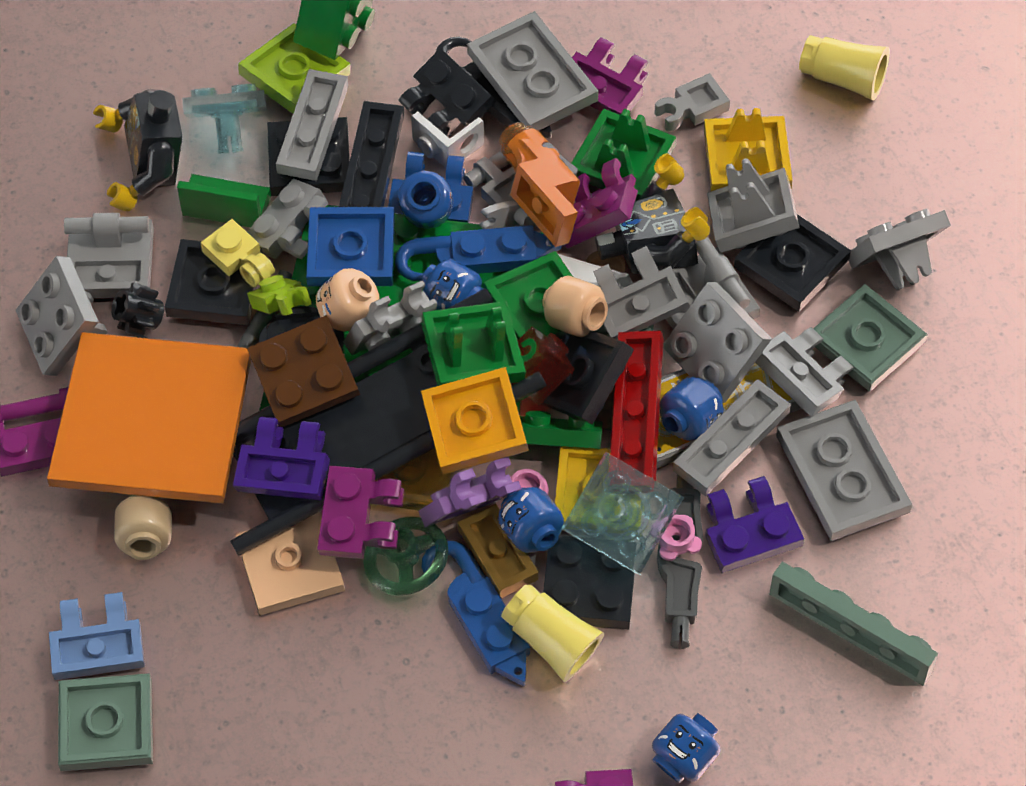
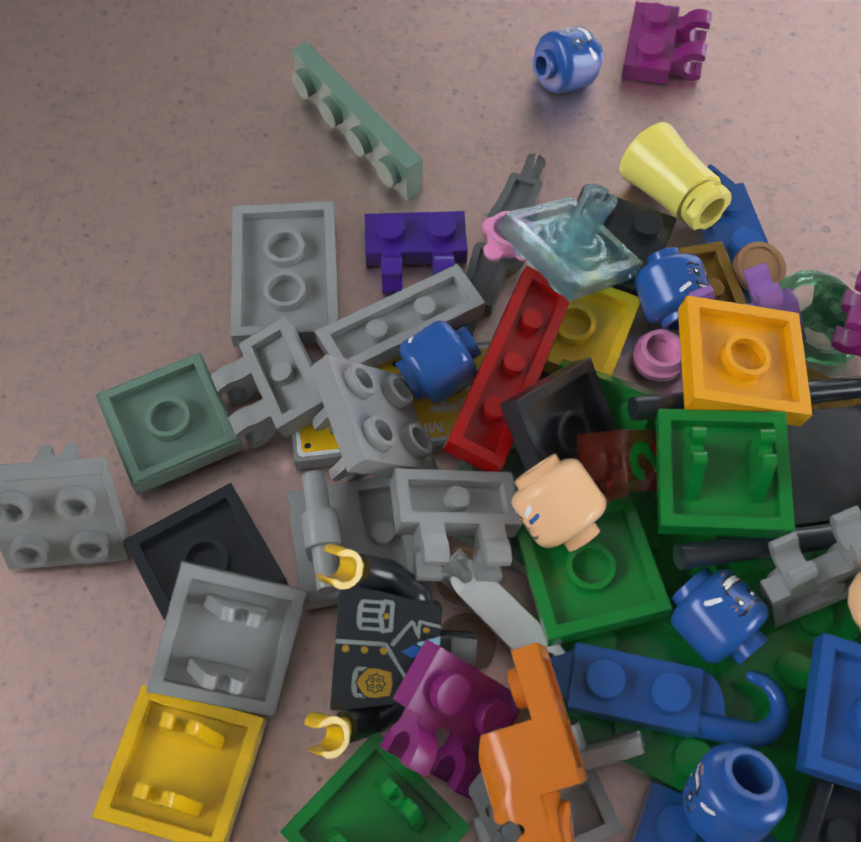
camera: 165 degrees left, 5 degrees up
none -> medium nougat piece [732,242,786,291]

